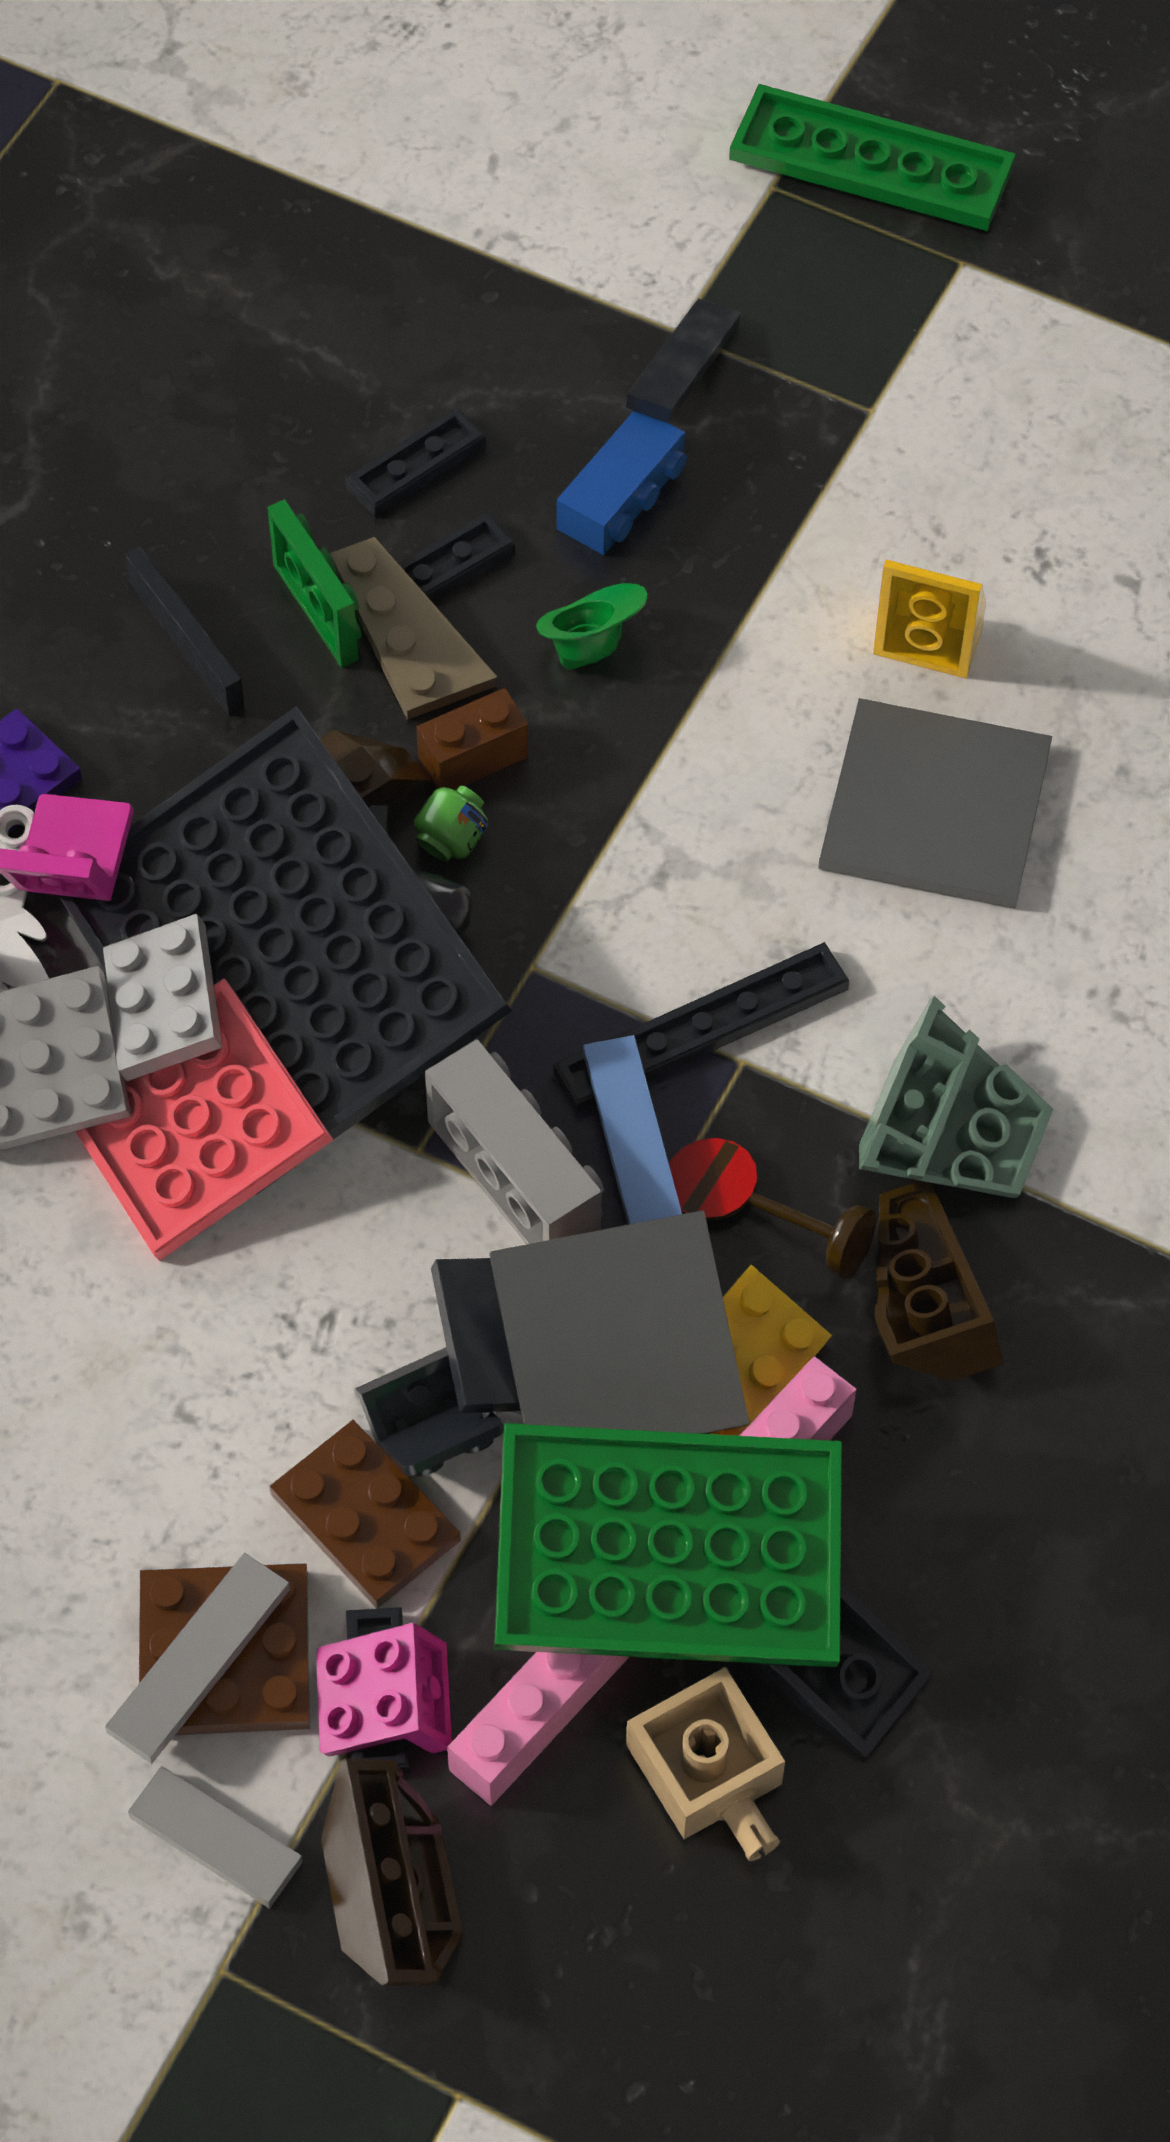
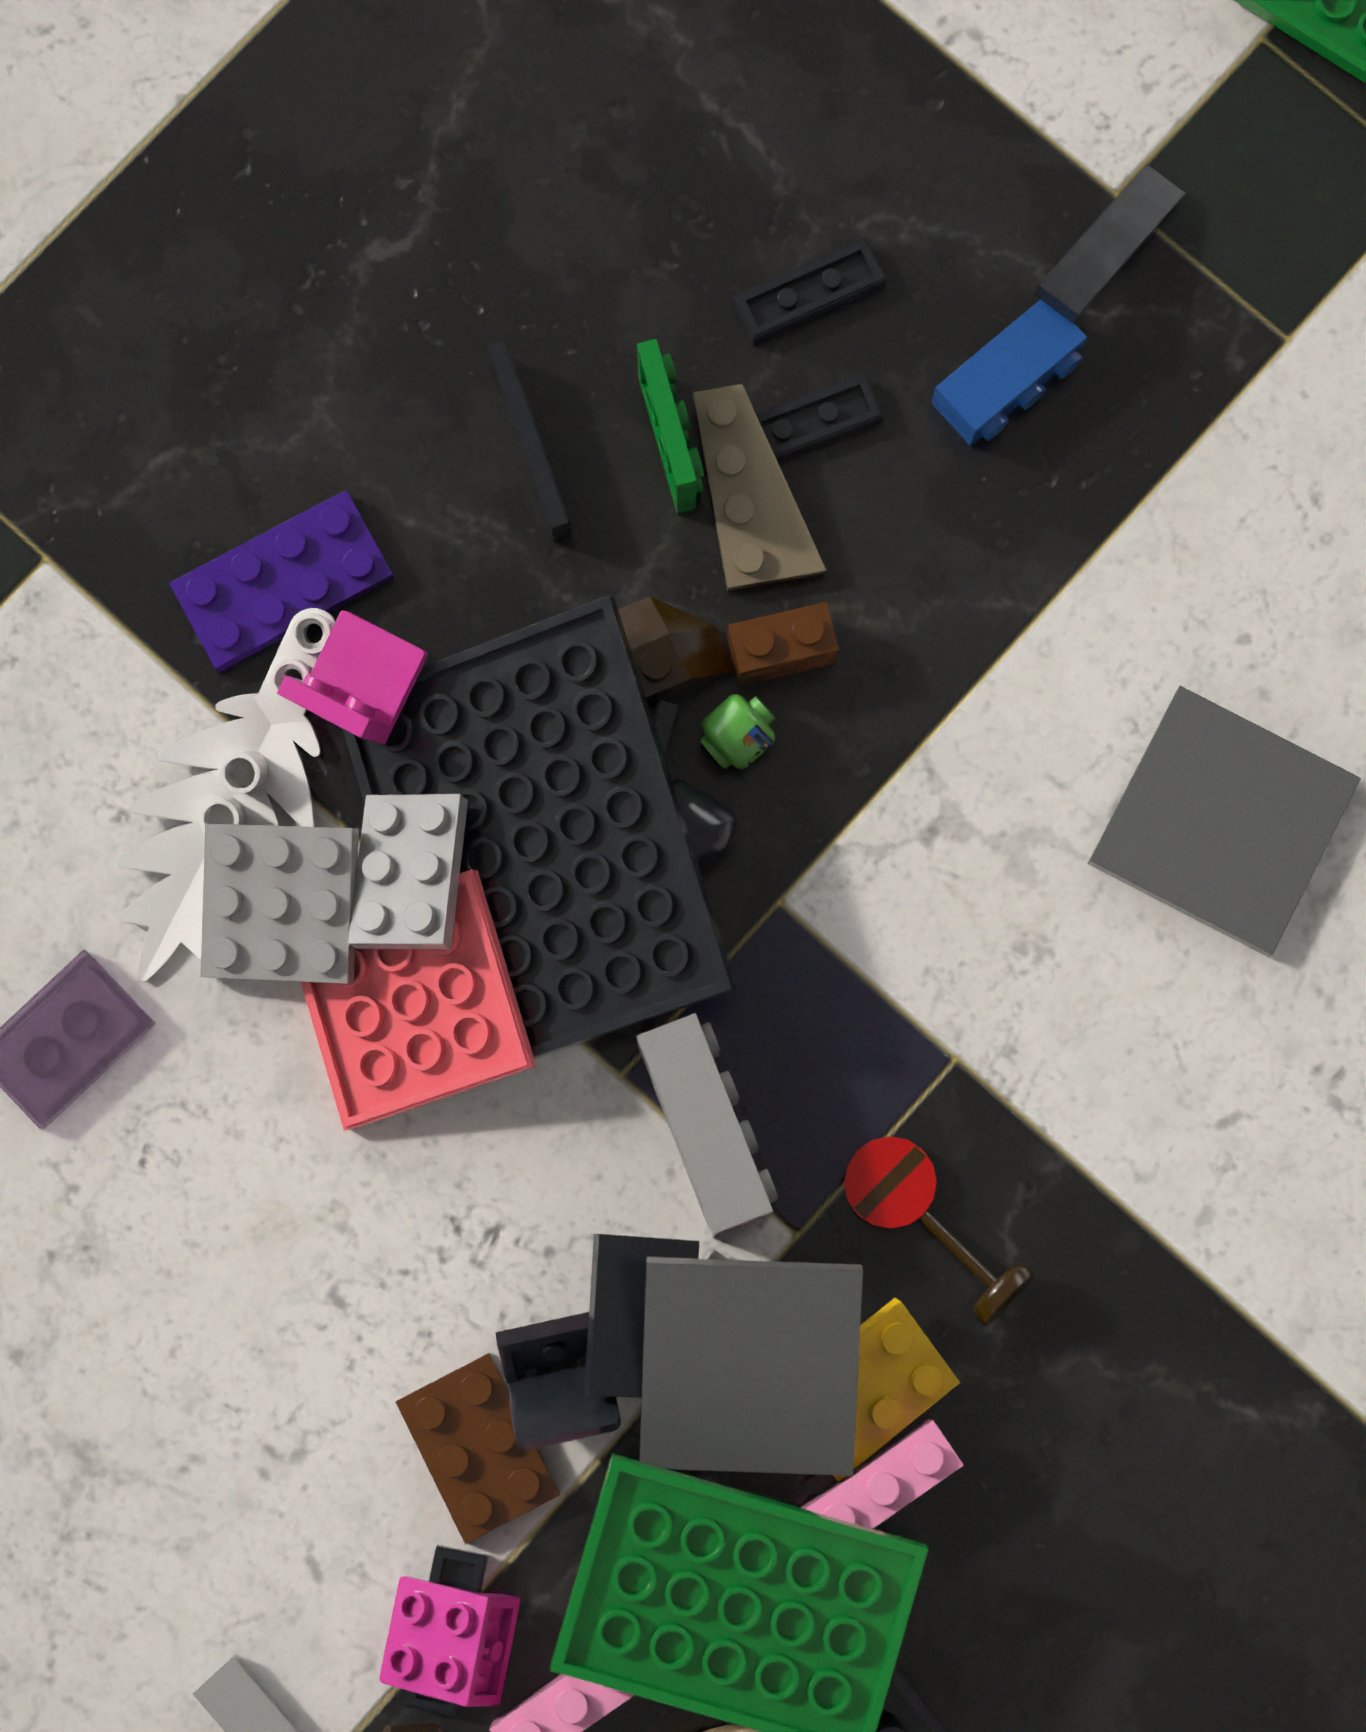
camera: 15 degrees right, 20 degrees up
light grey tile [105,1552,290,1764] -> none
reddish brown plate [139,1563,310,1735] -> none
green piece [536,583,648,670] -> none
black tile [553,942,849,1113] -> none
medium blue tile [583,1035,682,1225] -> none
sand green wedge [859,996,1053,1198] -> none
yellow slope [873,559,986,679] -> none
dark brown wedge [875,1181,1003,1381] -> none

